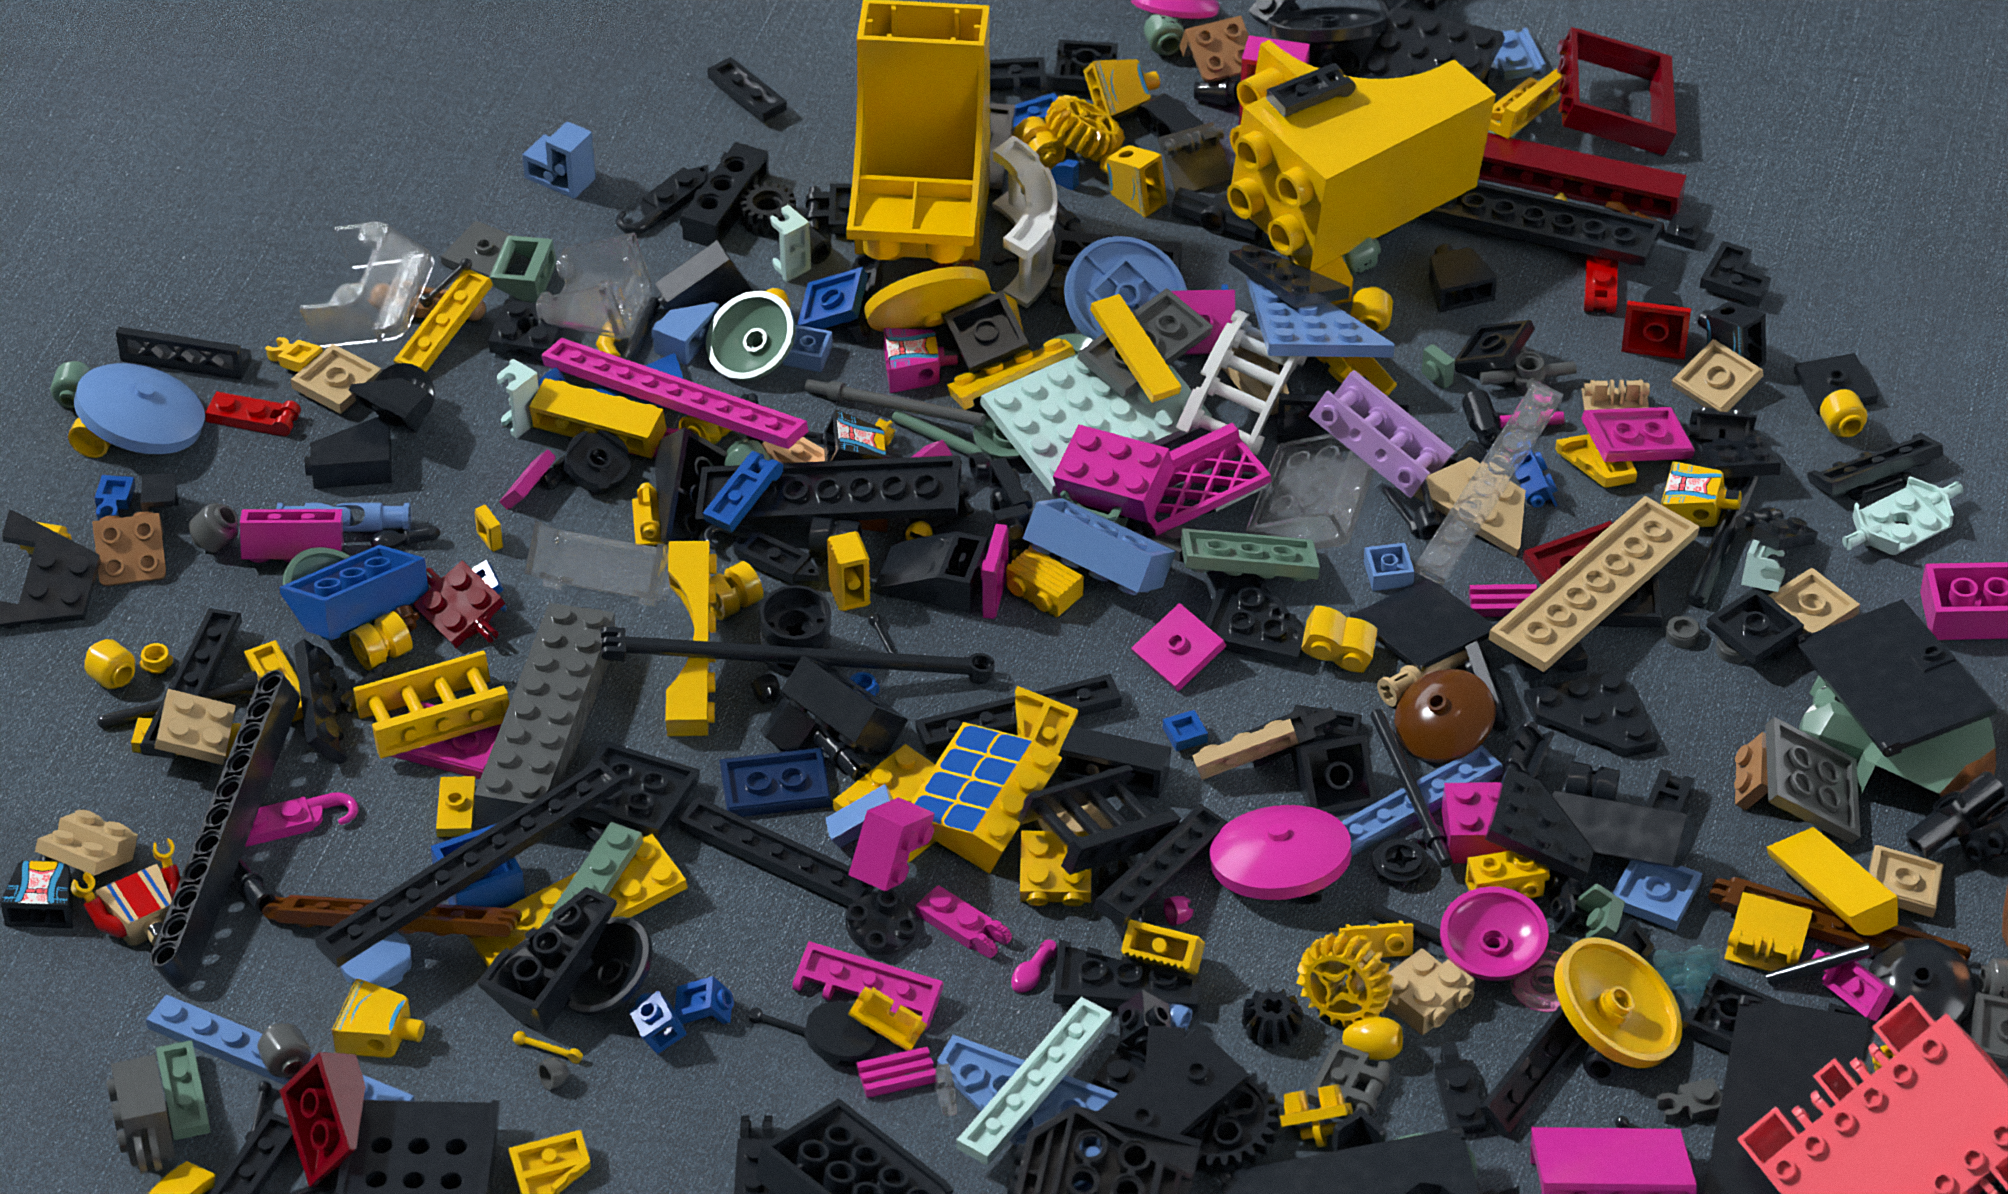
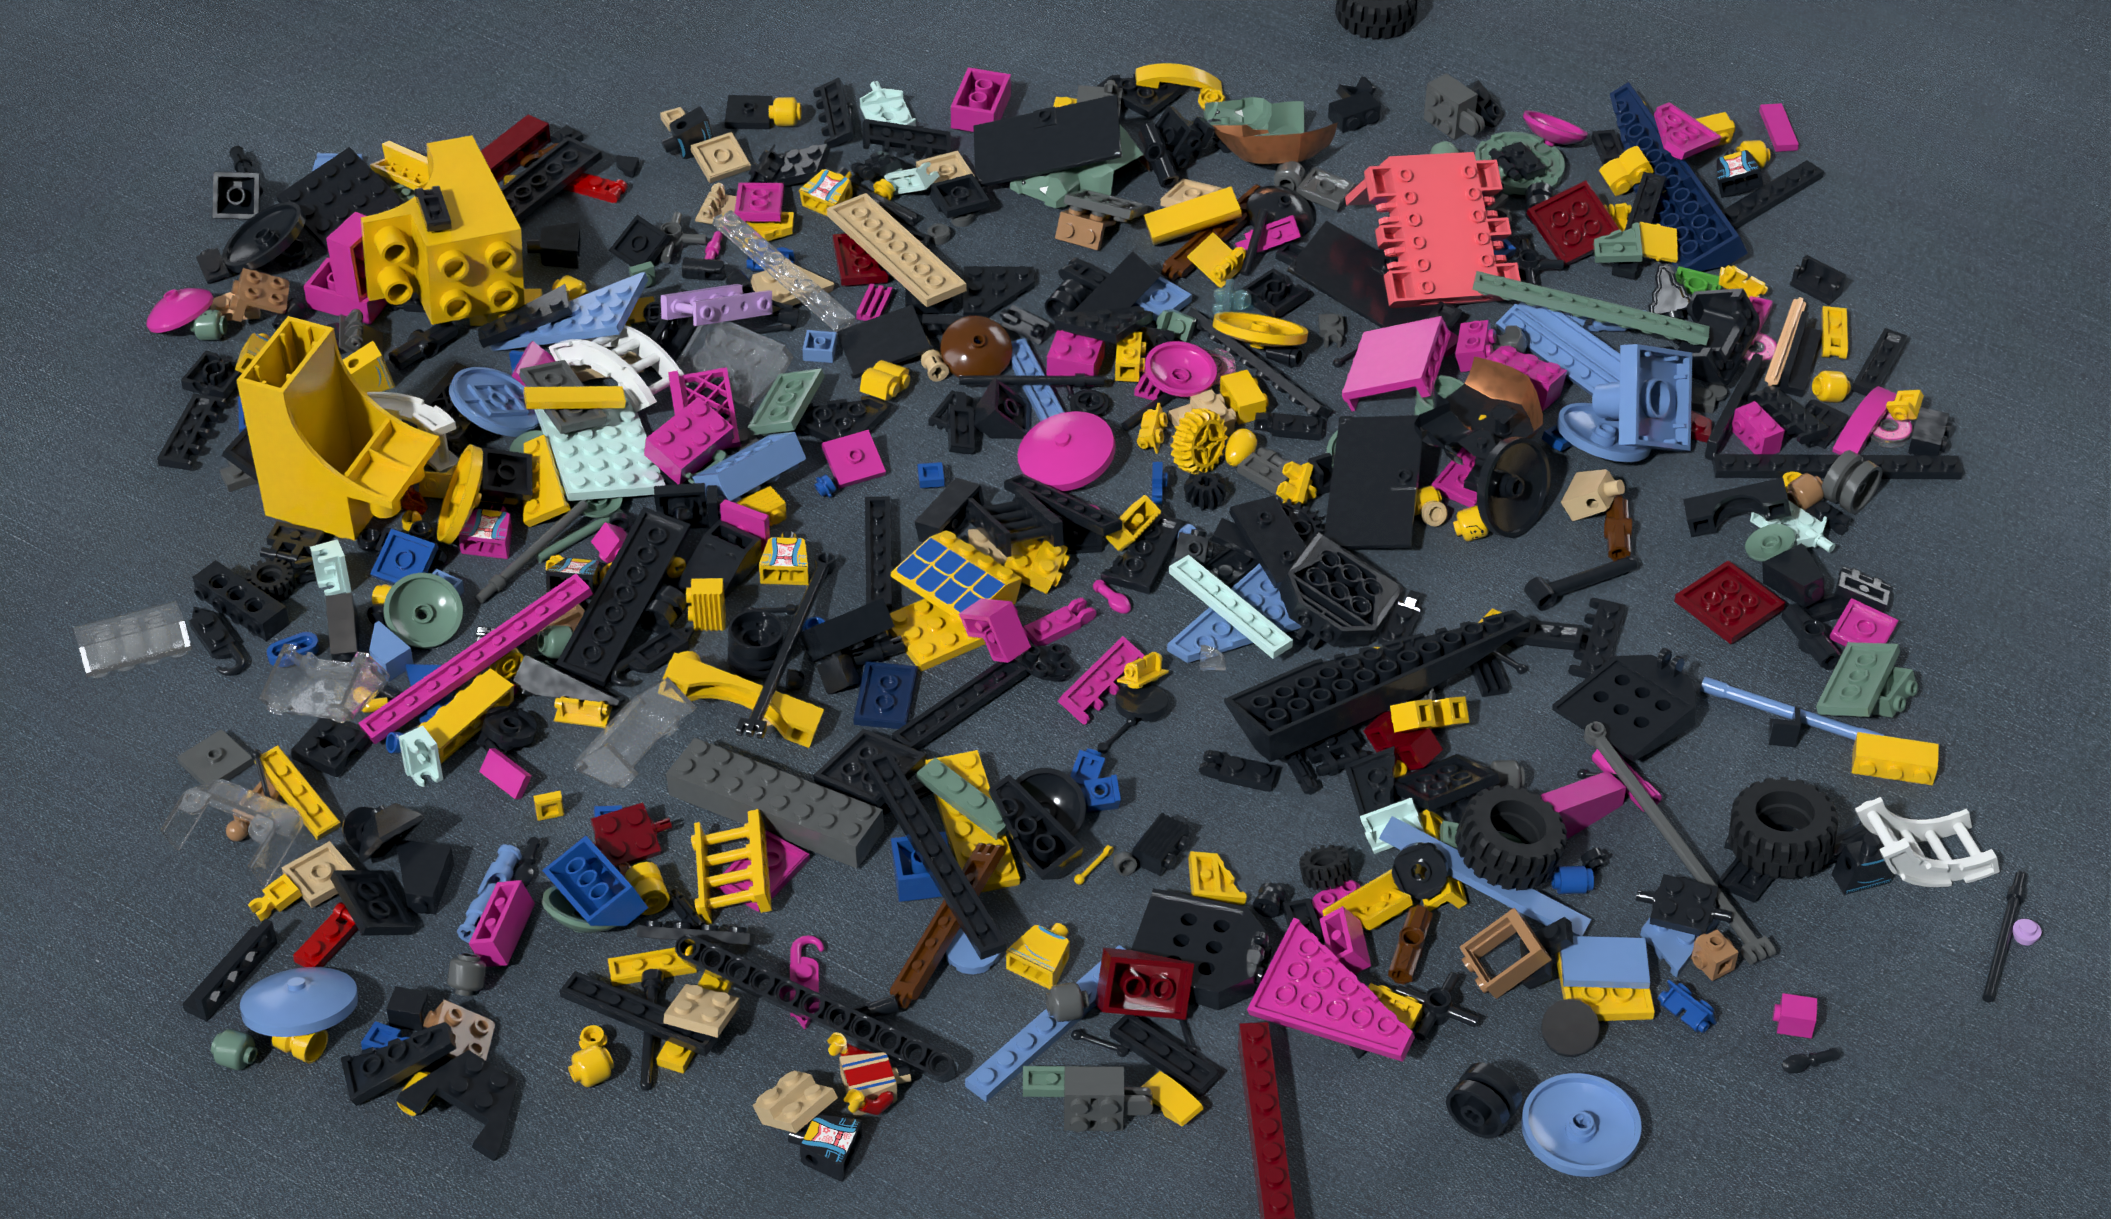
camera: 75 degrees left, 0 degrees up
yellow plate [436,776,476,837] -> none
sand green tile [489,236,557,304] -> none
medium blue brick [522,121,596,199] -> none
blue plate [703,451,783,533] -> none
black plate [707,57,787,123] -> none
medium blue slope [825,784,893,848] -> none
dark pink tile [857,1047,937,1098] -> none
yellow wing [1015,686,1078,756] -> none
tan plate [1192,719,1299,780] -> none
dark red window [1557,26,1677,155] -> none
red slope [1621,300,1691,360] -> none
black plate [1700,241,1771,306] -> none
none -> clear slope [73,601,192,678]
none -> blue plate [267,632,319,667]
none -> black plate [330,870,415,936]
none -> black wing [341,1022,457,1106]
none -> tan tile [660,107,685,131]
none -> torso [759,531,809,585]
none -> blue plate [814,474,836,498]
none -> black hinge [862,119,951,158]
none -> yellow plate [873,179,895,200]
none -> black brick [1132,813,1191,876]
none -> blue plate [1152,462,1167,505]
none -> yellow brick [1220,370,1269,425]

